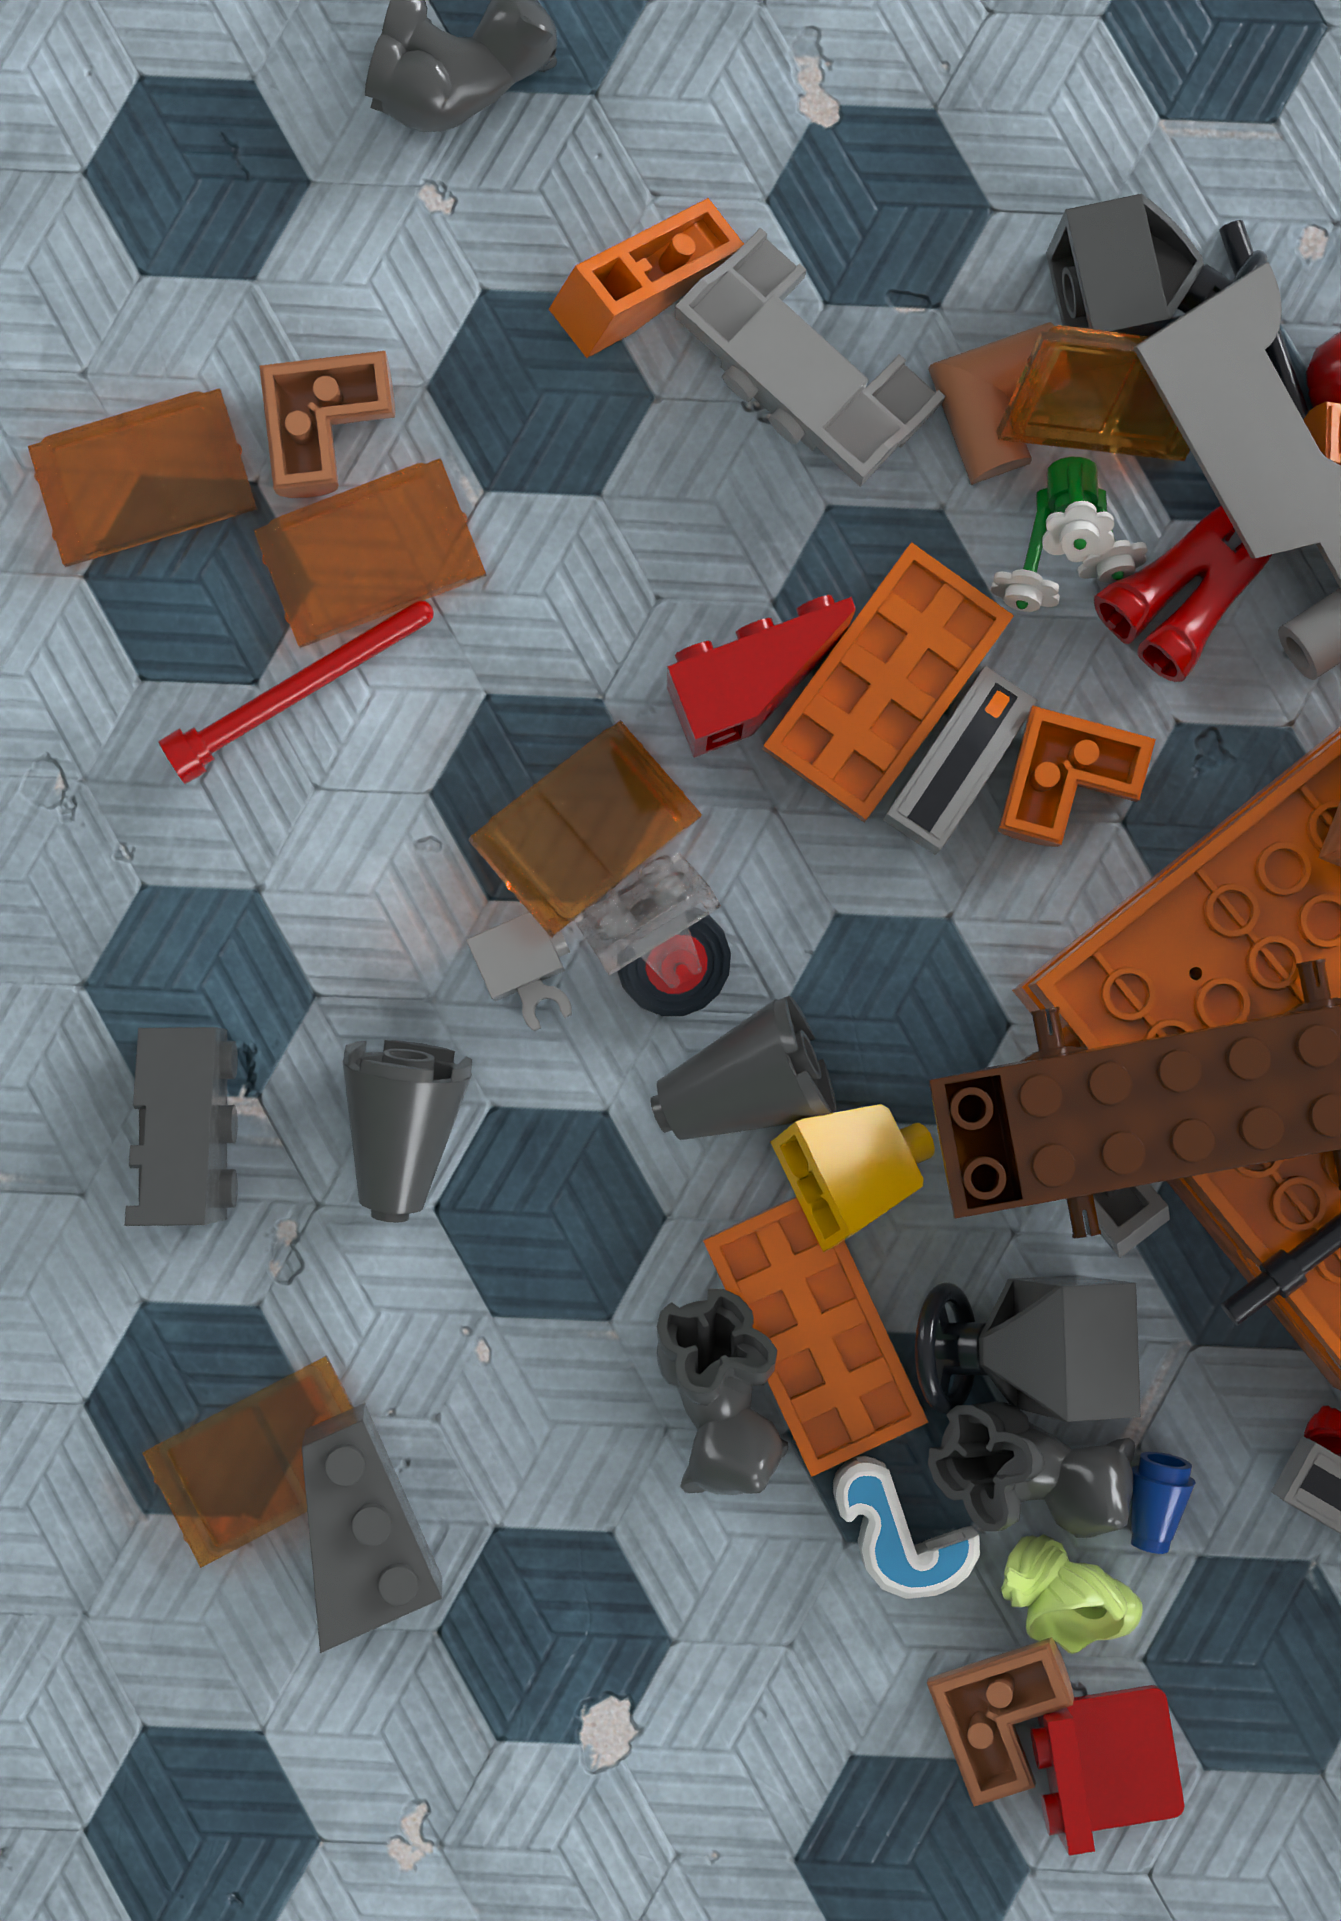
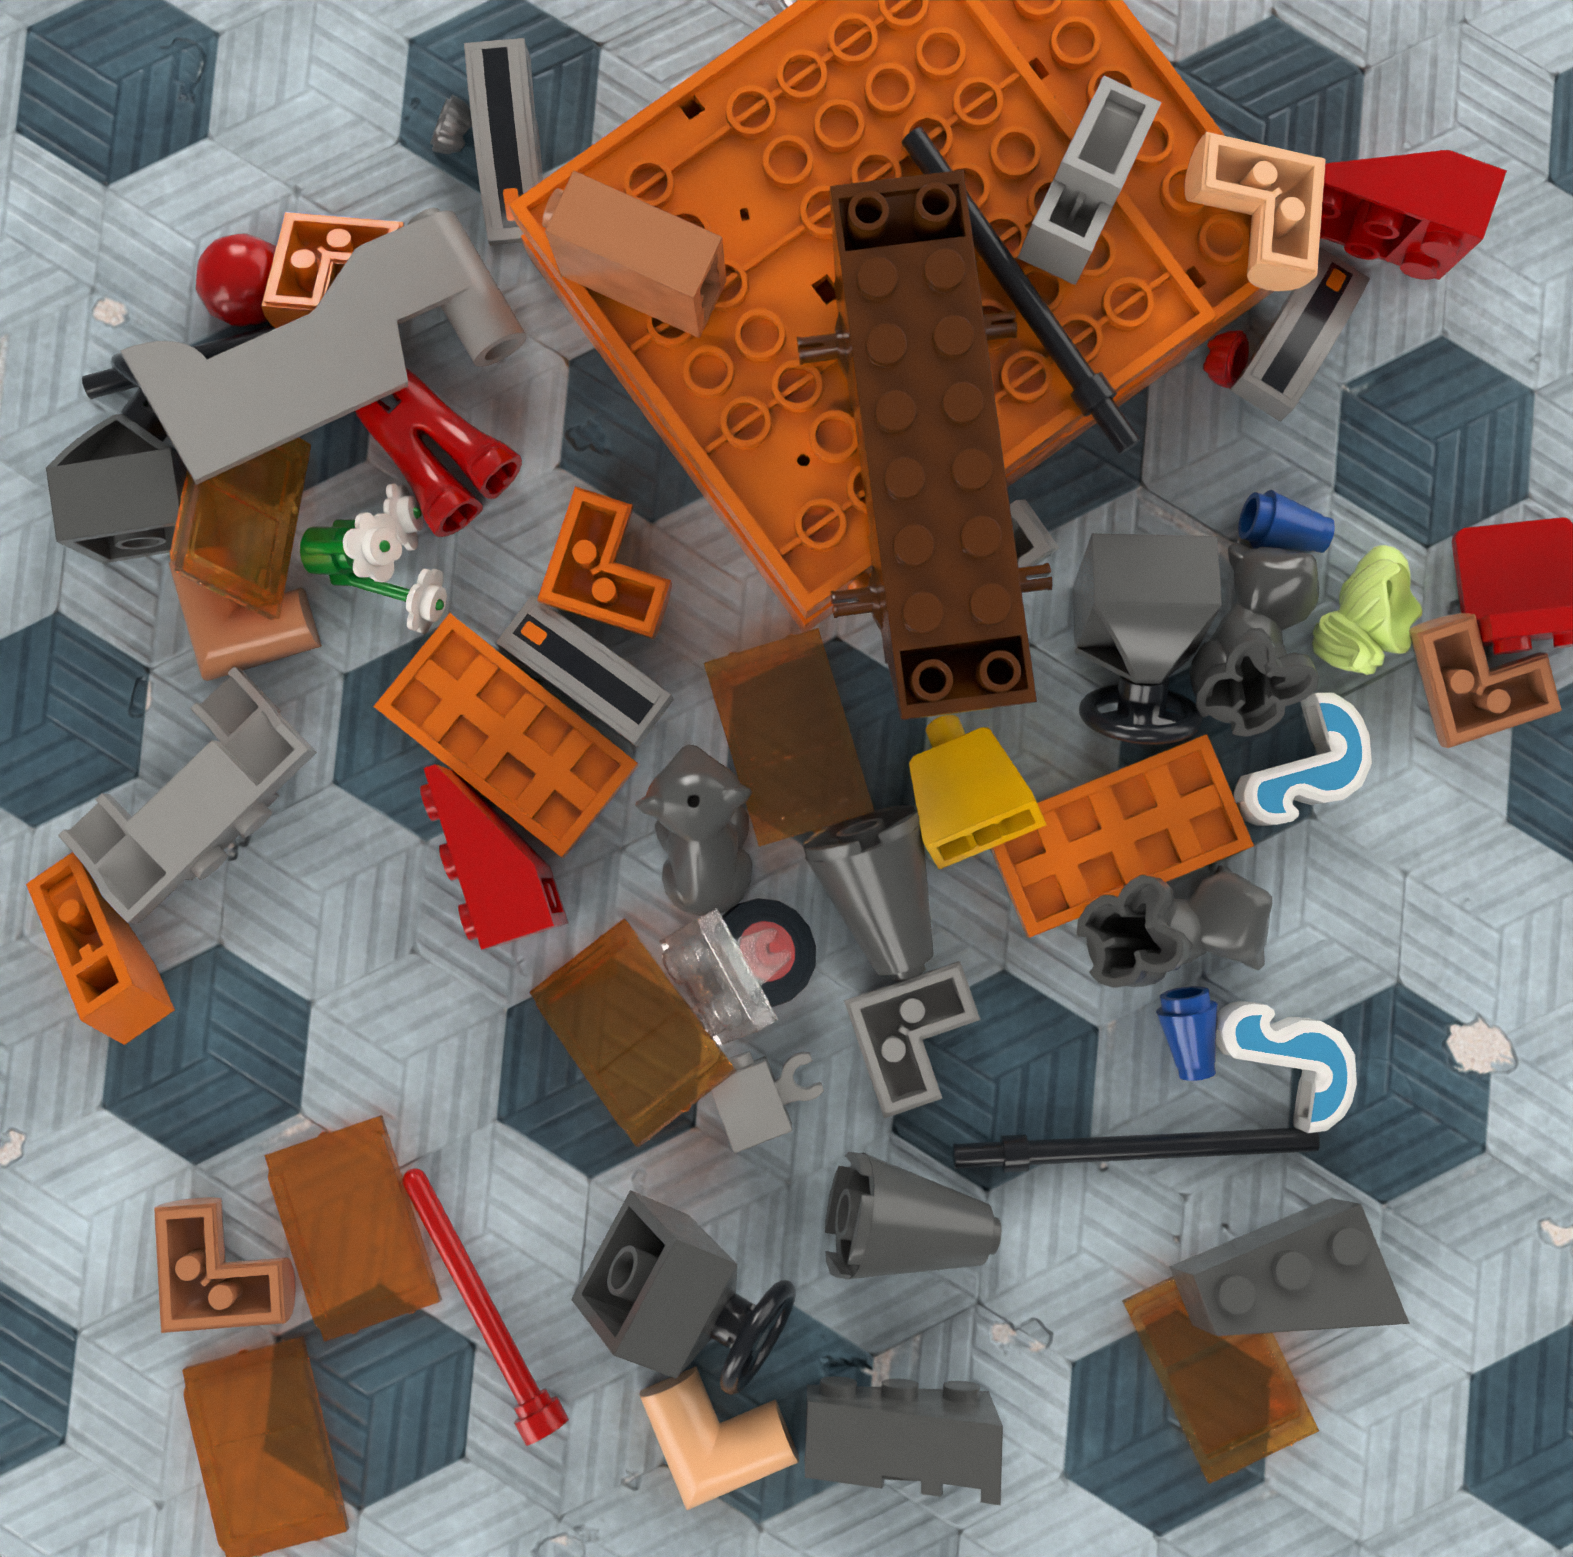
camera: 85 degrees left, 0 degrees up
none -> dark grey piece [571,1190,796,1395]
none -> dark grey animal [635,744,753,916]
none -> light nougat brick [639,1367,799,1510]
none -> clear orange piece [704,628,875,847]
none -> light grey brick [844,961,980,1118]
none -> black bar [953,1128,1320,1173]
none -> blue cone [1156,986,1218,1081]
none -> white animal [1216,1001,1357,1133]

